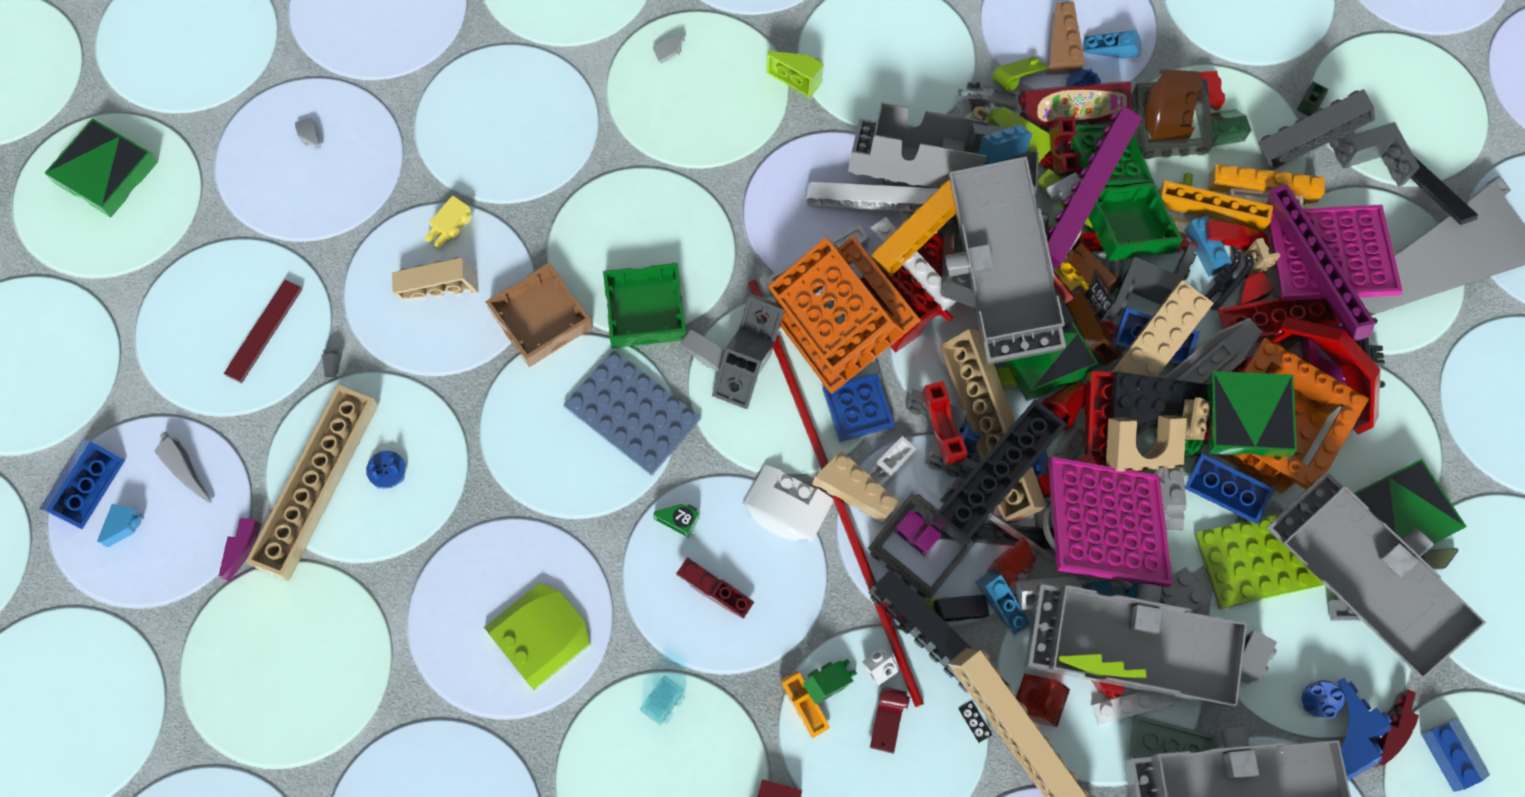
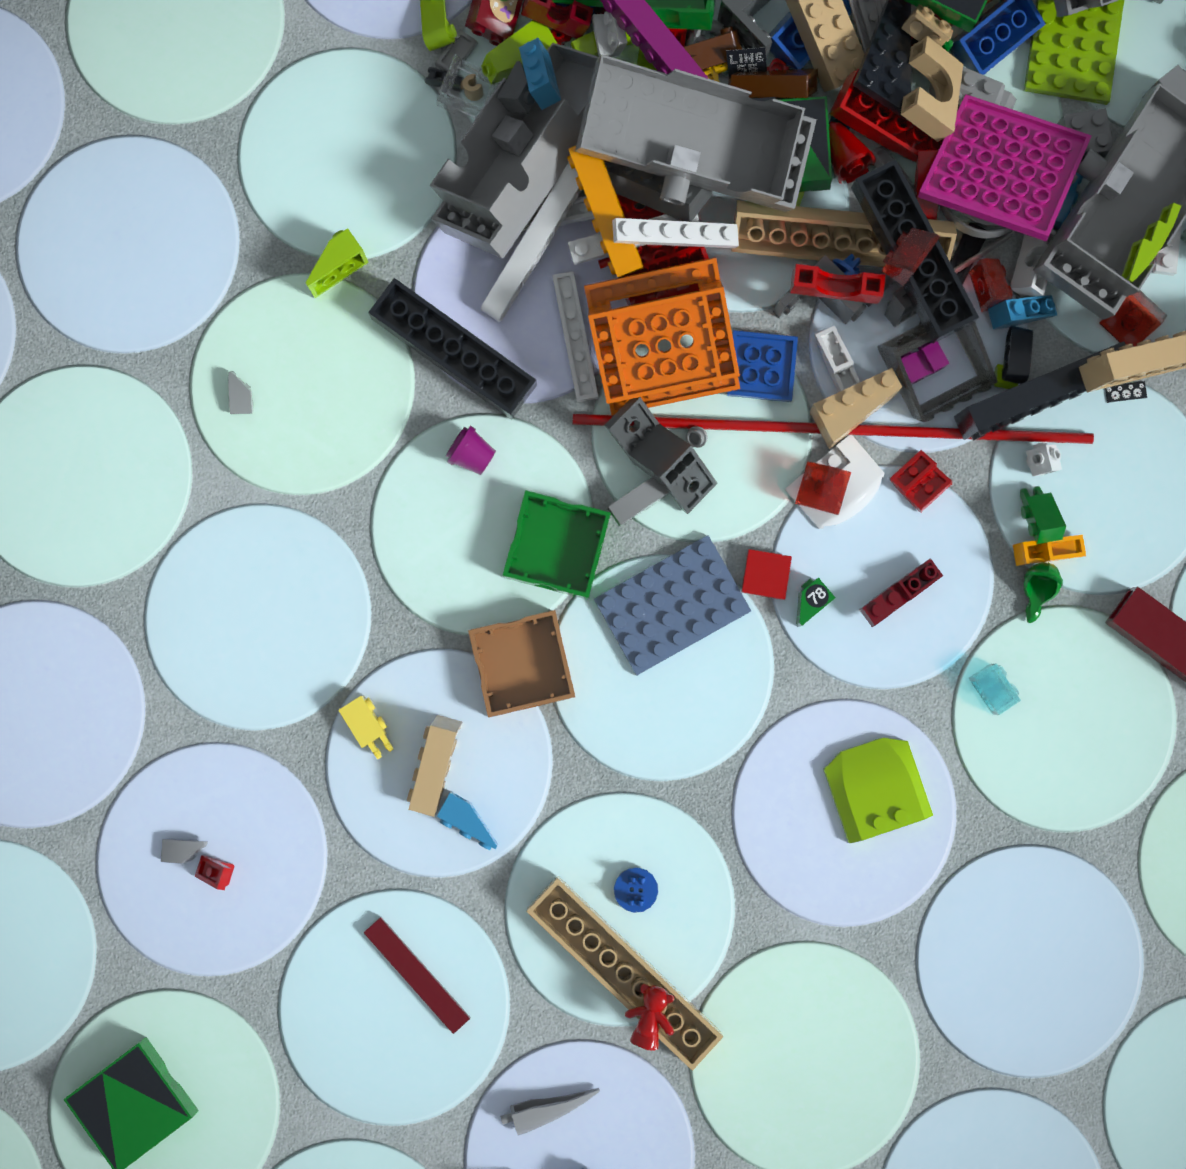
camera: 75 degrees left, 15 degrees up
magenta slope [219,518,261,580] -> none
dark grey cone [321,349,341,378] -> none
dark red door [870,686,910,754] -> none
none -> red slope [194,855,235,891]
none -> black brick [368,278,537,420]
none -> dark azure slope [437,792,498,850]
none -> magenta piece [445,425,496,475]
none -> white plate [612,218,739,248]
none -> red piece [625,984,674,1051]
none -> light grey plate [686,426,708,448]
none -> red tile [741,549,792,600]
none -> clear red slope [795,461,851,516]
none -> clear red slope [881,228,940,286]
none -> red slope [890,450,953,513]
none -> green piece [1023,562,1063,623]

